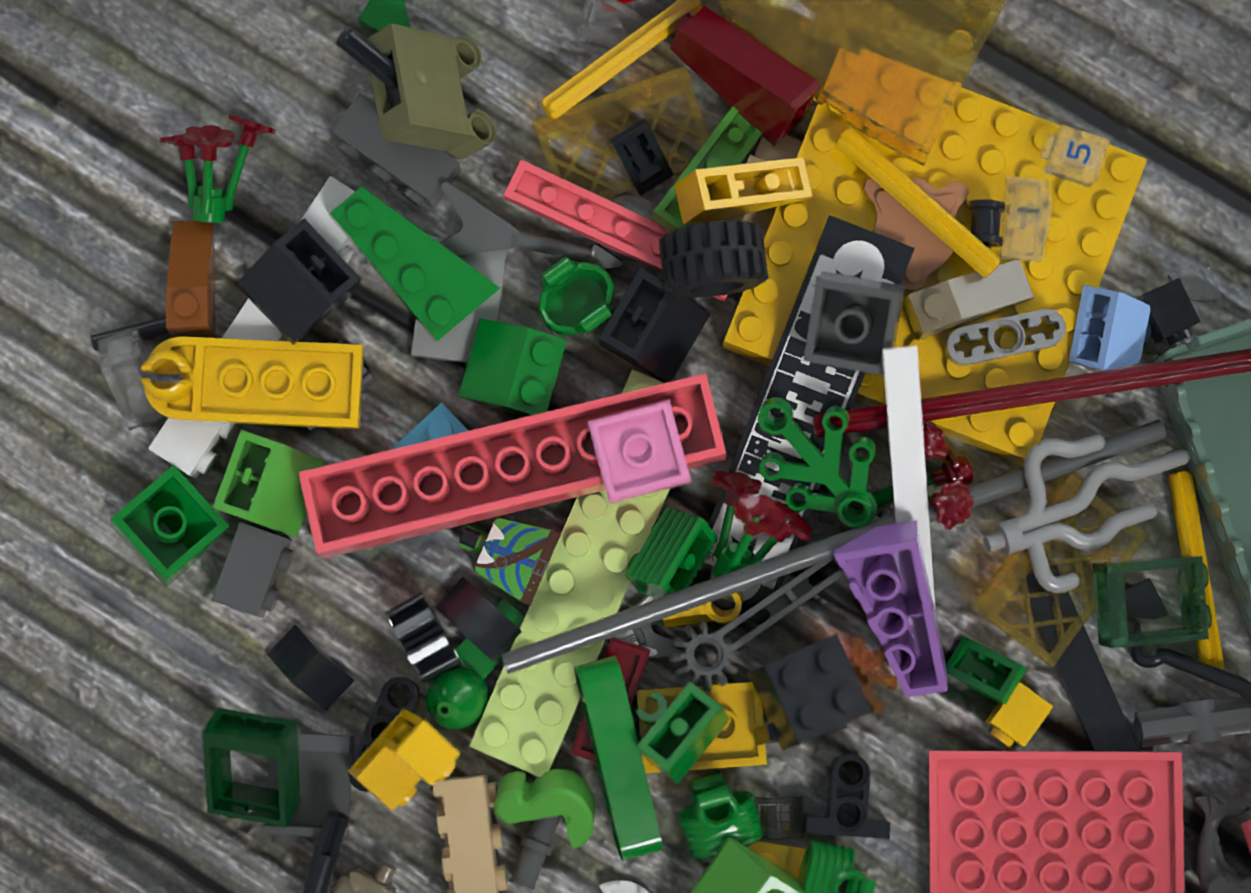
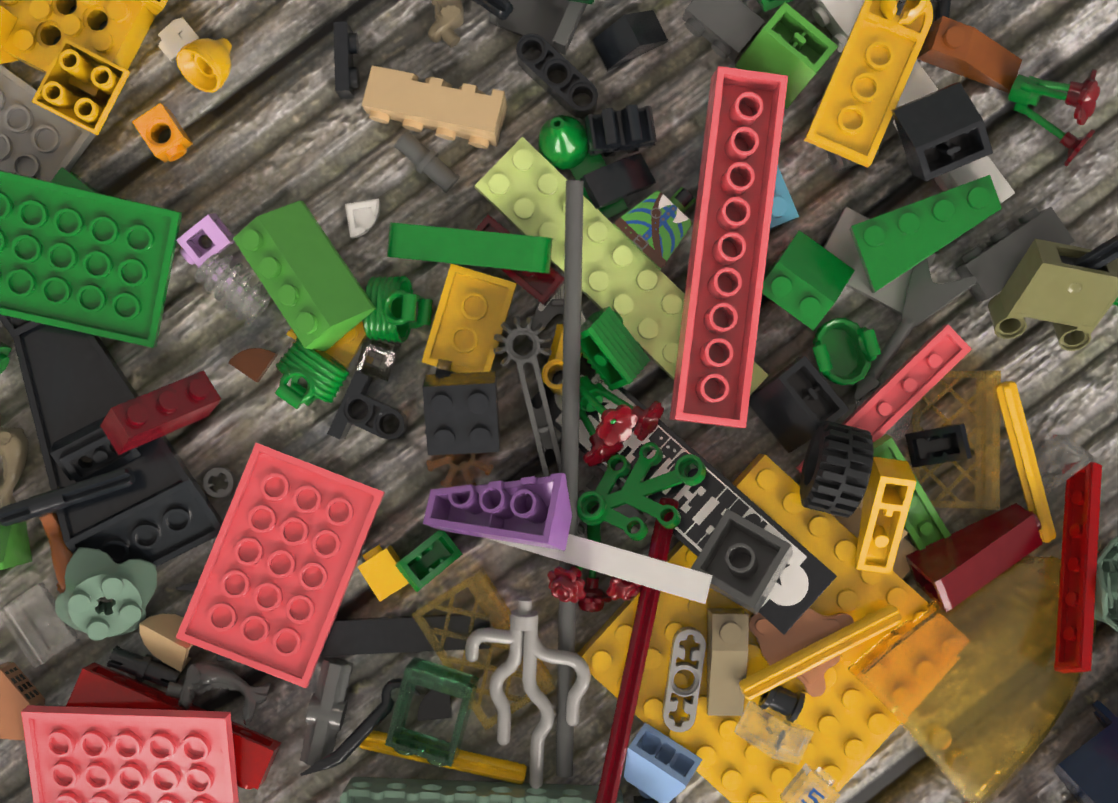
camera: 115 degrees right, 5 degrees up
yellow brick [347,708,460,811] -> none
bright green animal [494,769,596,850] -> none
bright pink tile [588,400,691,504] -> none
green brick [636,682,730,784] -> none

